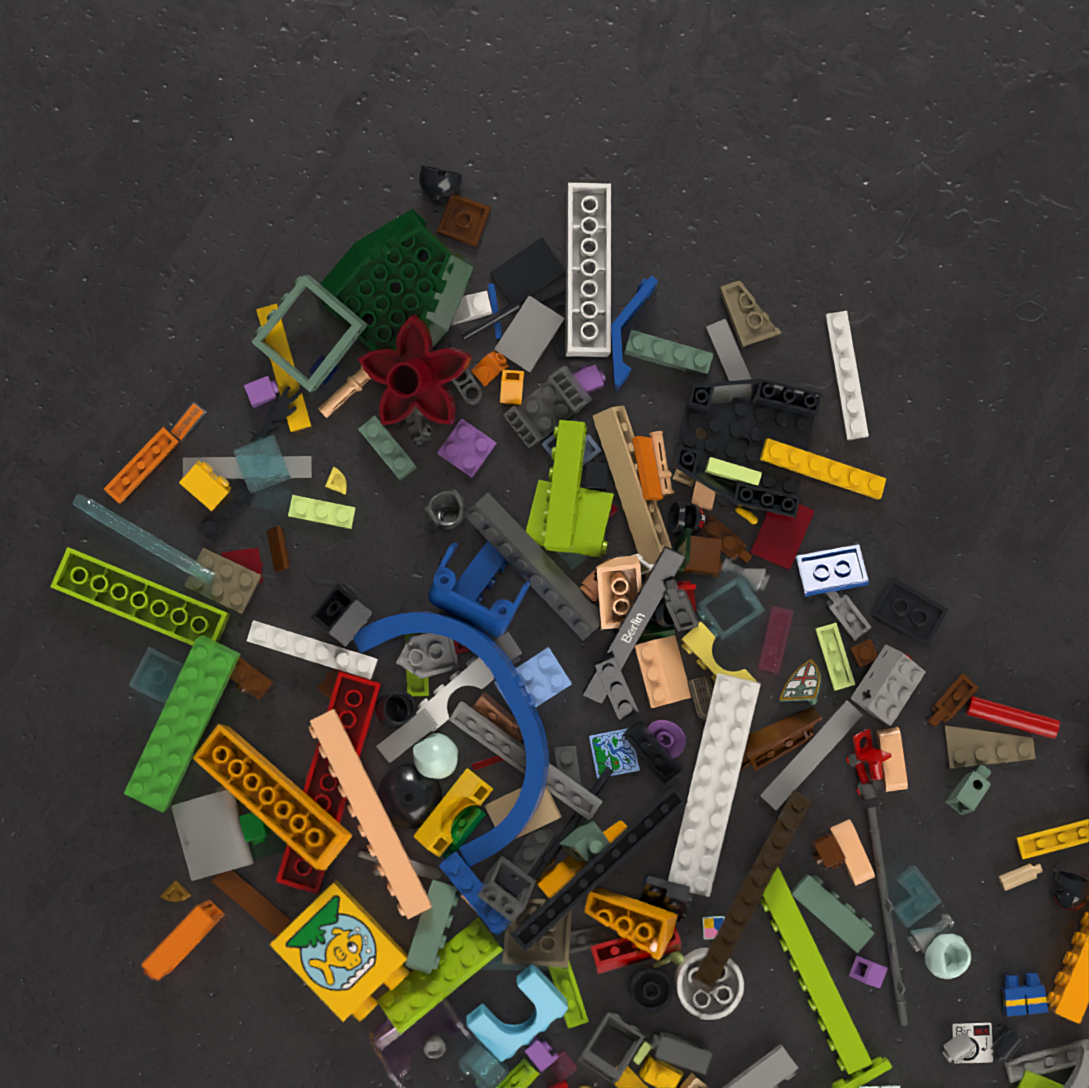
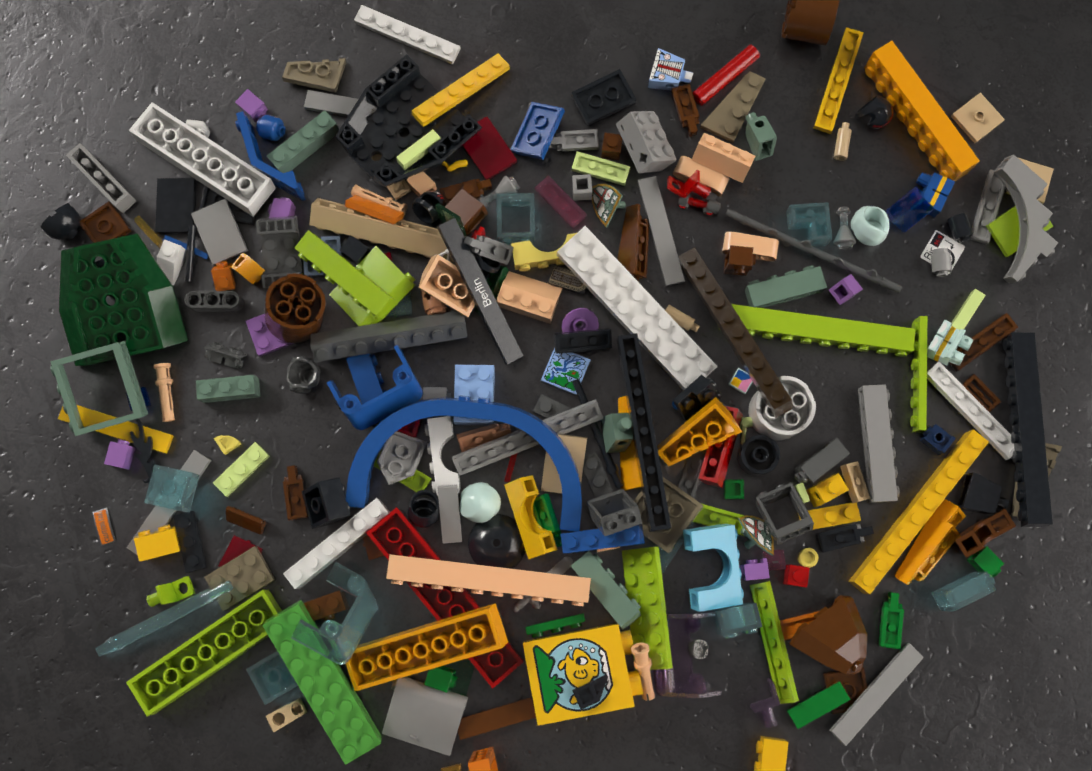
camera: 50 degrees left, 5 degrees down
orange plate [104,427,180,504] -> none
dark red plant [358,315,472,425] -> none
plate [594,654,639,720] -> none
none -> light grey brick [66,143,137,213]
none -> clear yellow tile [134,215,163,248]
none -> lime bracket [146,576,195,607]
none -> white arm [186,119,210,138]
none -> medium lavender brick [235,89,268,123]
none -> blue head [256,115,285,141]
none -> reddish brown brick [264,273,325,343]
none -> tan leg [266,698,307,732]
none -> reddish brown hinge [283,465,309,521]
none -> clear light blue windscreen [291,562,378,664]
none -> green plate [525,613,585,638]
none -> light grey brick [572,174,592,201]
none -> black tile [572,674,608,710]
none -> light nougat pin [631,643,655,701]
none -> torso [648,48,693,90]
none -> tan cylinder [665,305,700,332]
none -> light nougat slope [692,133,755,183]
none -> green tile [724,479,744,499]
none -> shield [738,516,774,556]
none -> clear blue panel [886,186,934,232]

